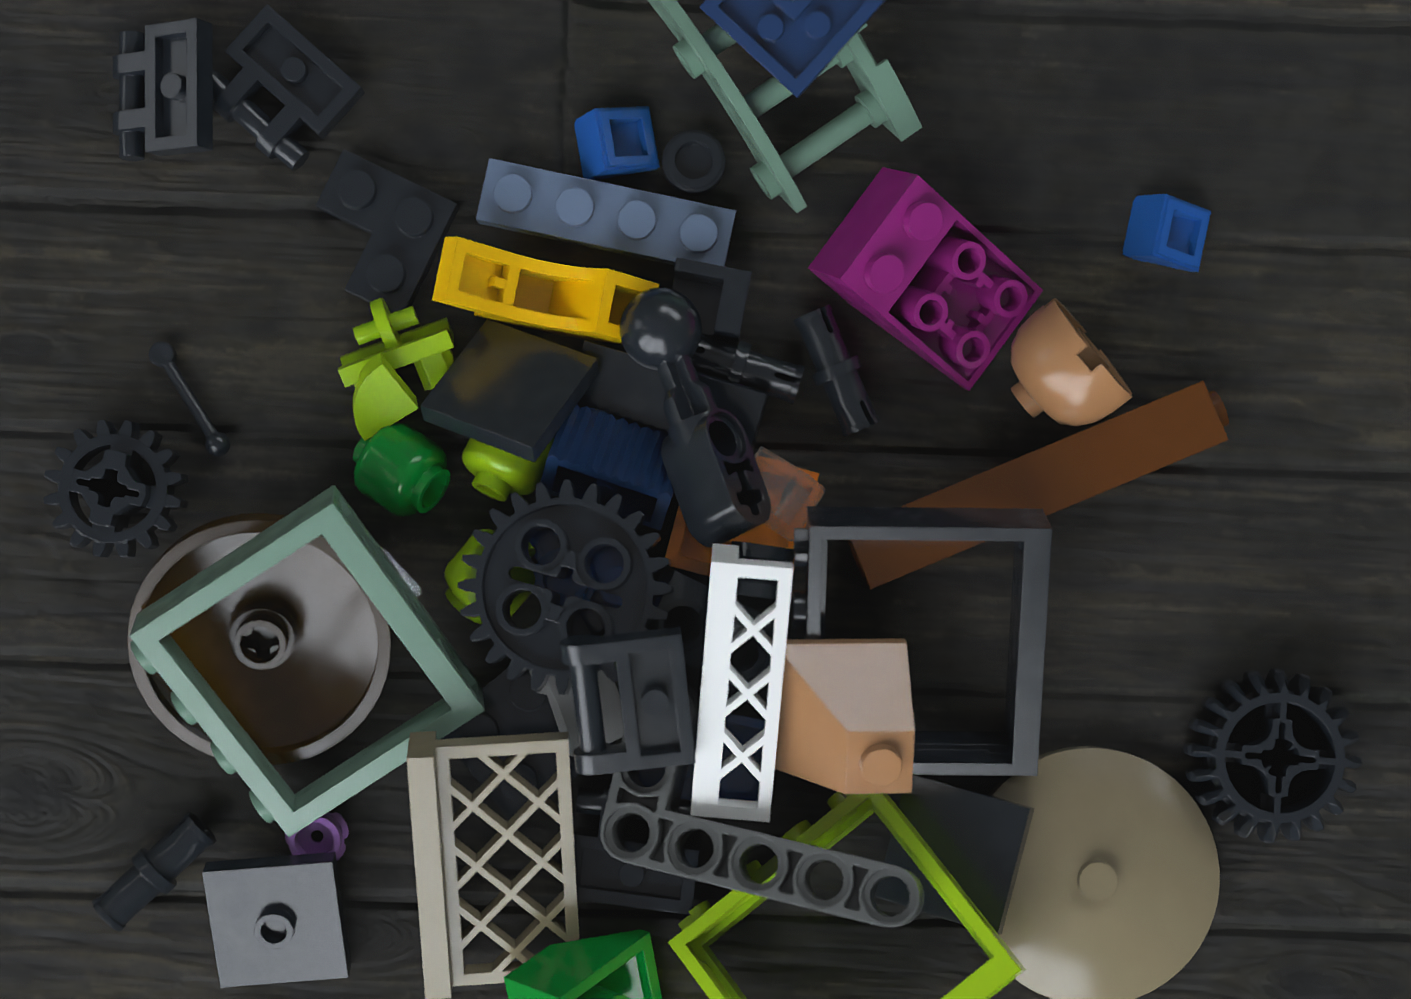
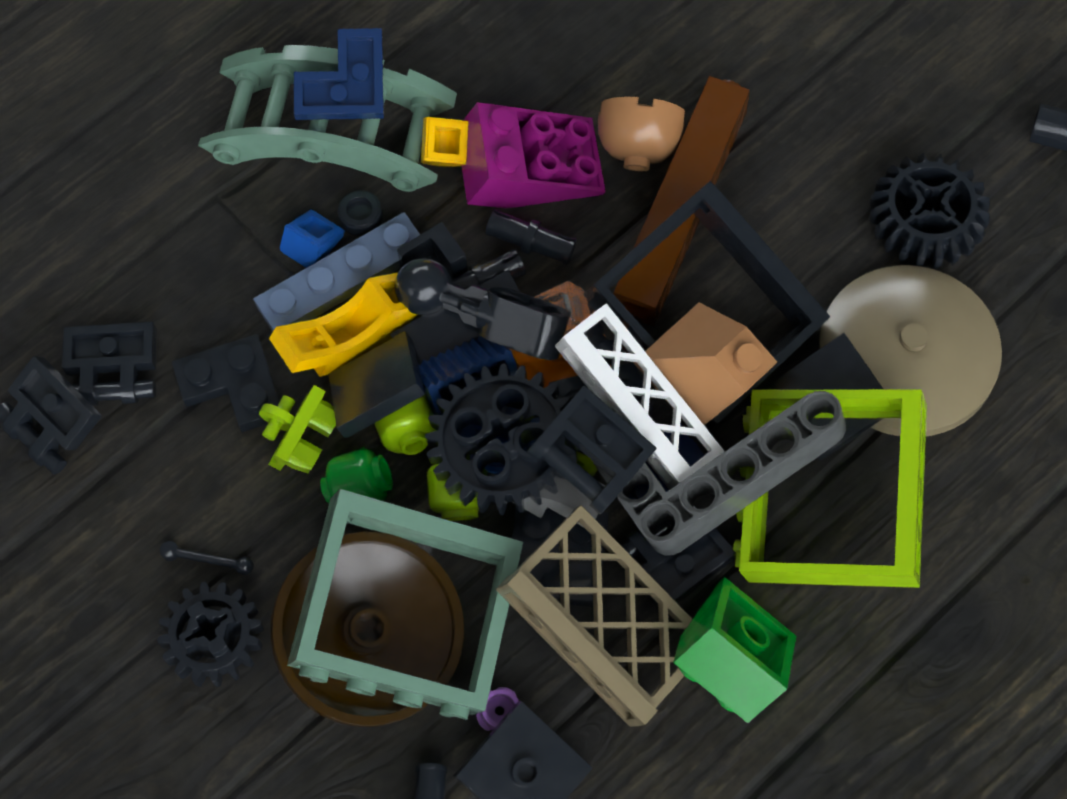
camera: 40 degrees left, 20 degrees down
lime tile [353,353,418,441] -> none
blue slope [1123,194,1211,272] -> none
none -> yellow brick [421,117,469,167]

